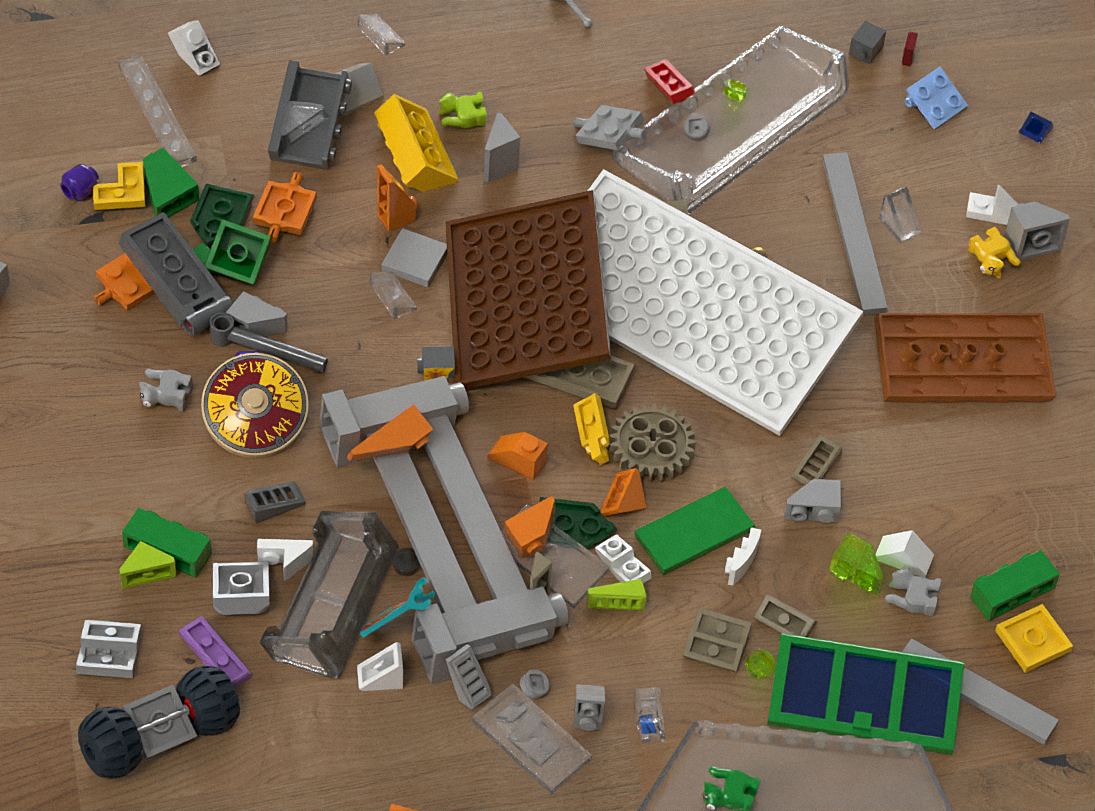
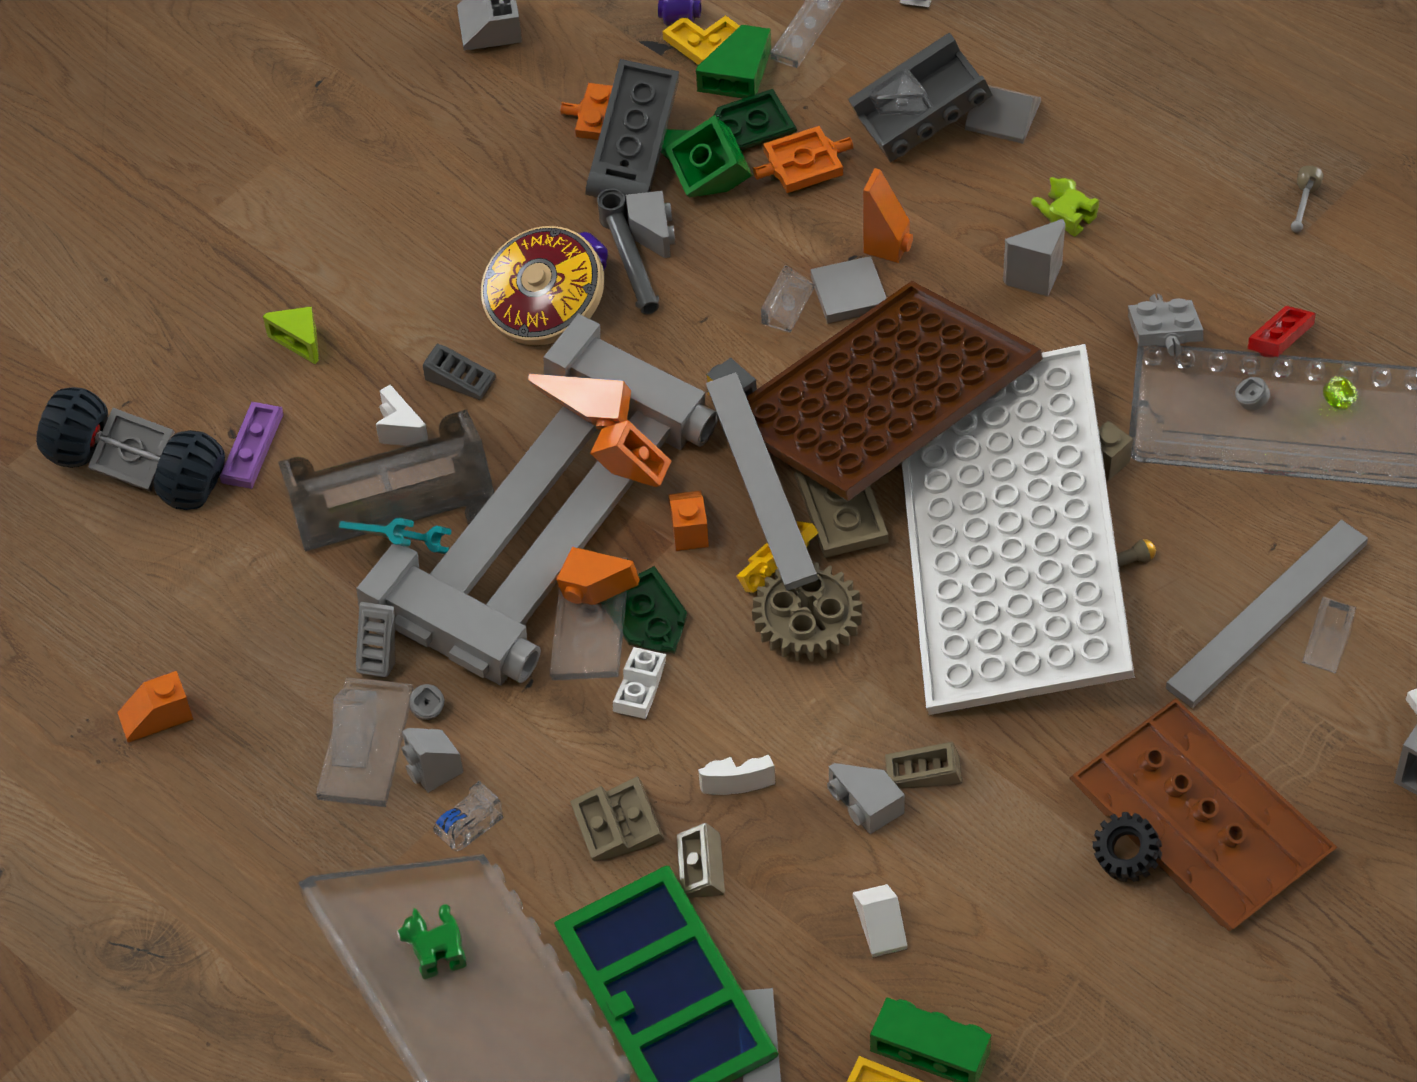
camera: 60 degrees right, 0 degrees up
light grey slope [76,620,141,678] -> none
green brick [122,507,212,578] -> none
light grey animal [139,369,193,412] -> none
light grey slope [213,561,269,615] -> none
white slope [357,642,403,691] -> none
clear slope [358,14,405,56] -> none
yellow slope [374,94,459,192] -> none
dark tan slope [530,552,552,595] -> none
lime slope [586,579,647,610] -> none
orange slope [600,468,647,517] -> none
green tile [634,486,755,575] -> none
clear neon green tile [746,649,775,679] -> none
clear neon green slope [829,533,884,595] -> none
light grey animal [885,567,941,616] -> none
yellow animal [968,227,1021,279] -> none
none -> orange slope [590,420,672,487]
none -> light grey tile [706,372,818,591]
none -> black tyre [1093,812,1162,882]

